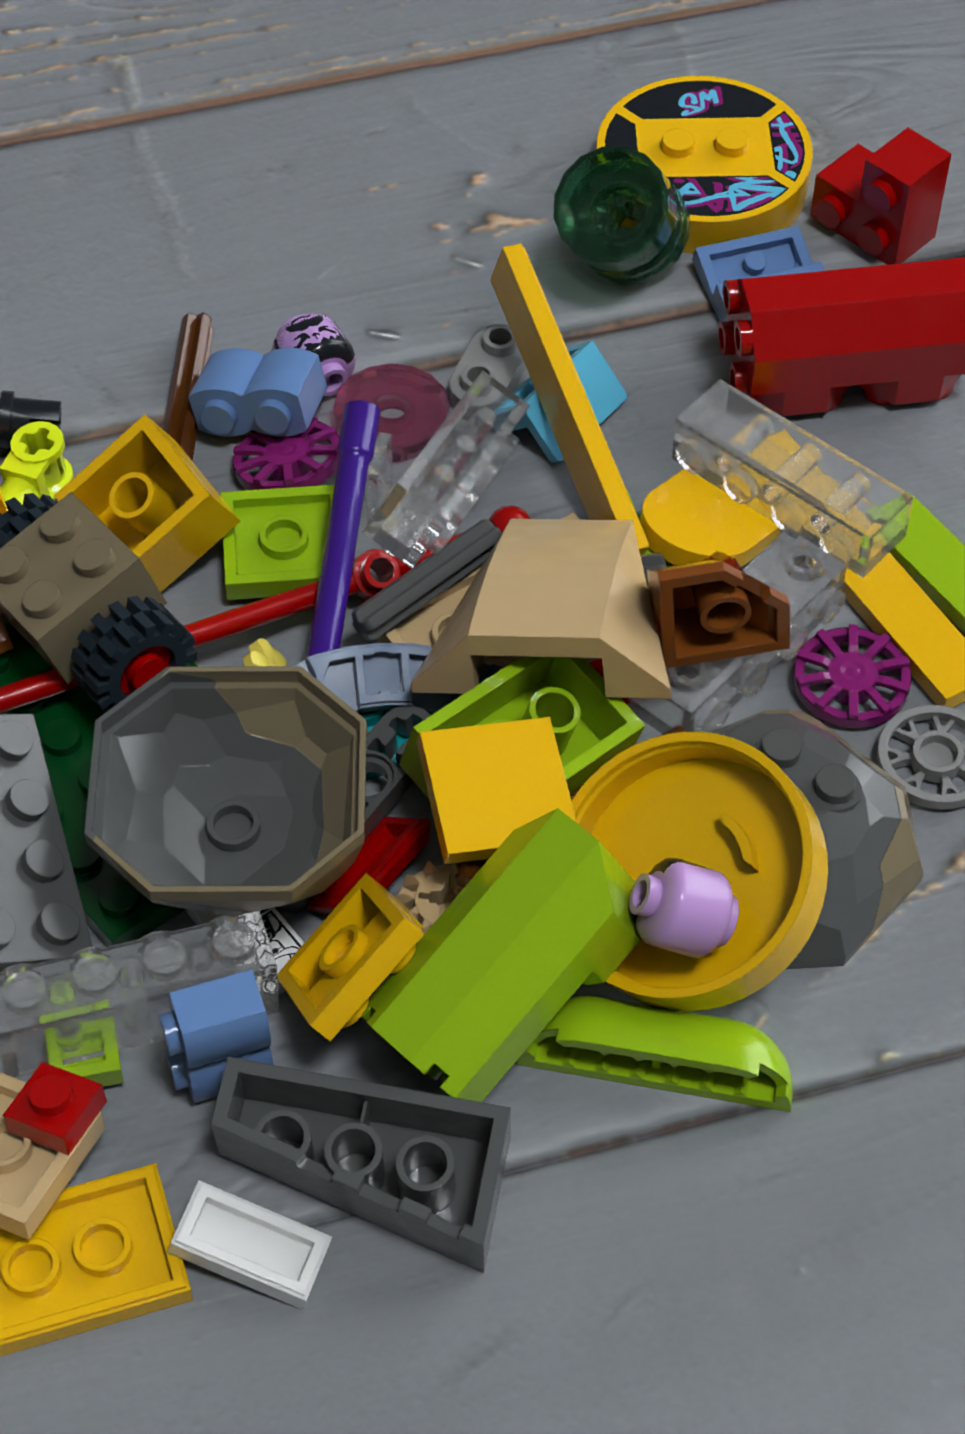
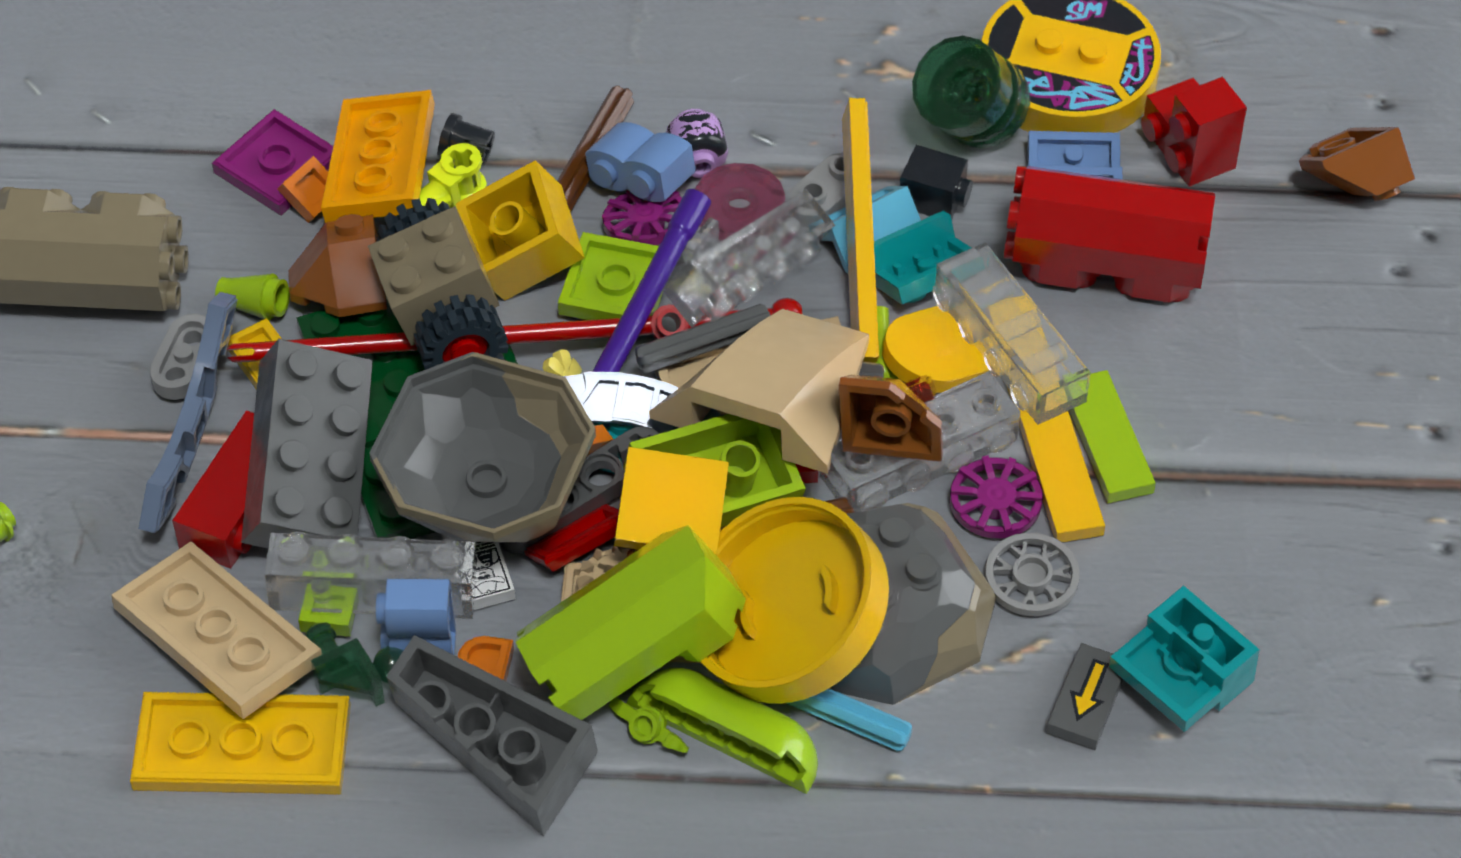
camera: 20 degrees right, 0 degrees up
red plate [3,1062,107,1156] -> none
white tile [167,1180,332,1309] -> none
yellow plate [276,873,424,1041] -> none
lavender head [629,858,739,958] -> none
none -> clear green piece [305,622,403,707]
none -> orange tile [458,636,514,681]
none -> lime piece [609,697,689,753]
none -> medium azure axle [787,688,912,751]
none -> teal bracket [874,211,982,305]
none -> black brick [900,145,973,219]

